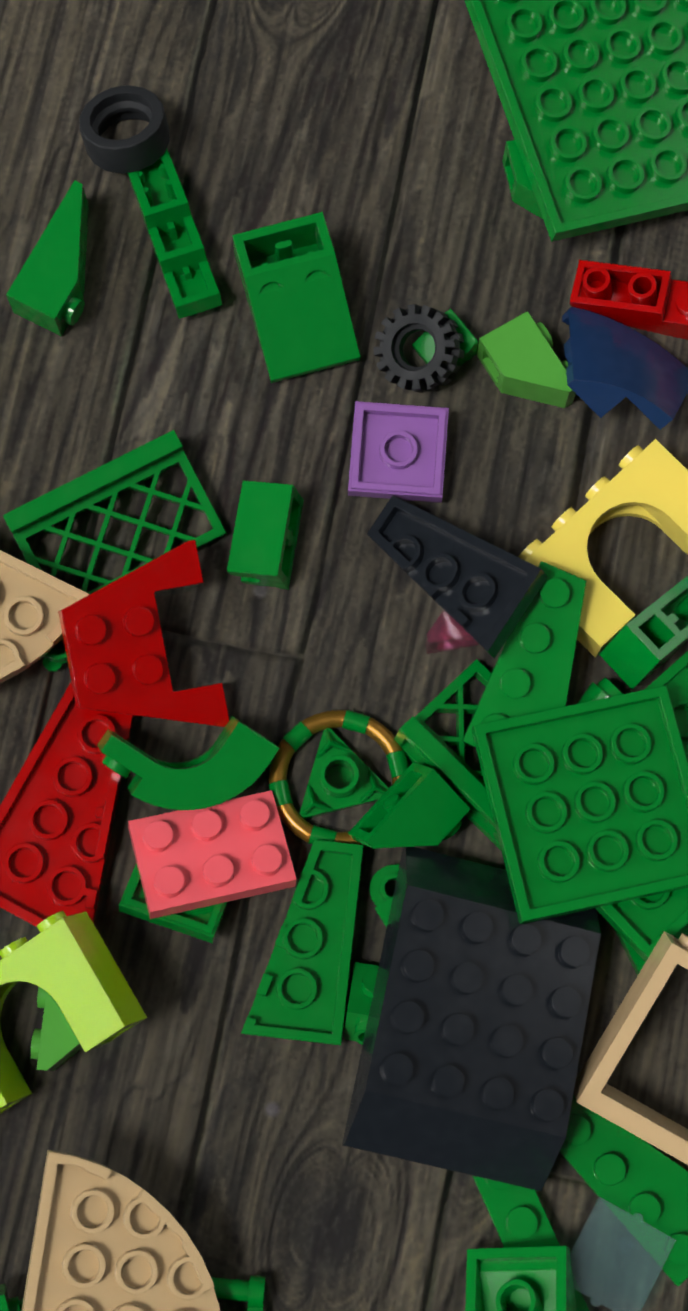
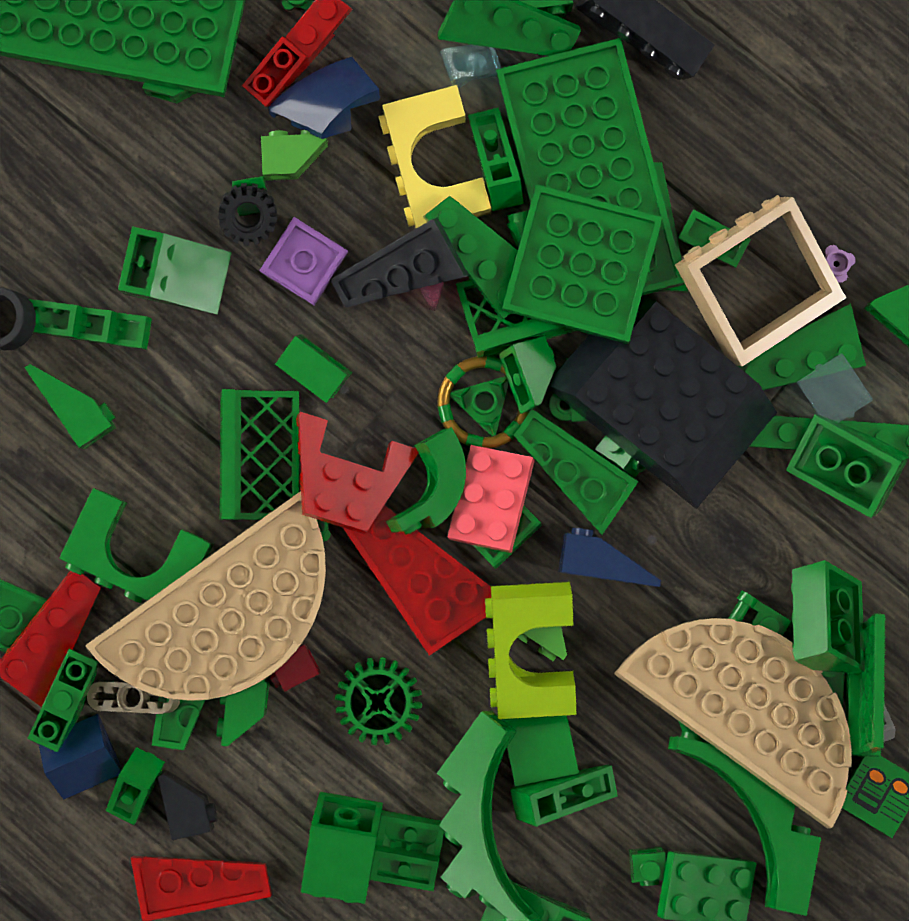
camera: 65 degrees left, 10 degrees up
none -> dark blue slope [558,528,661,587]

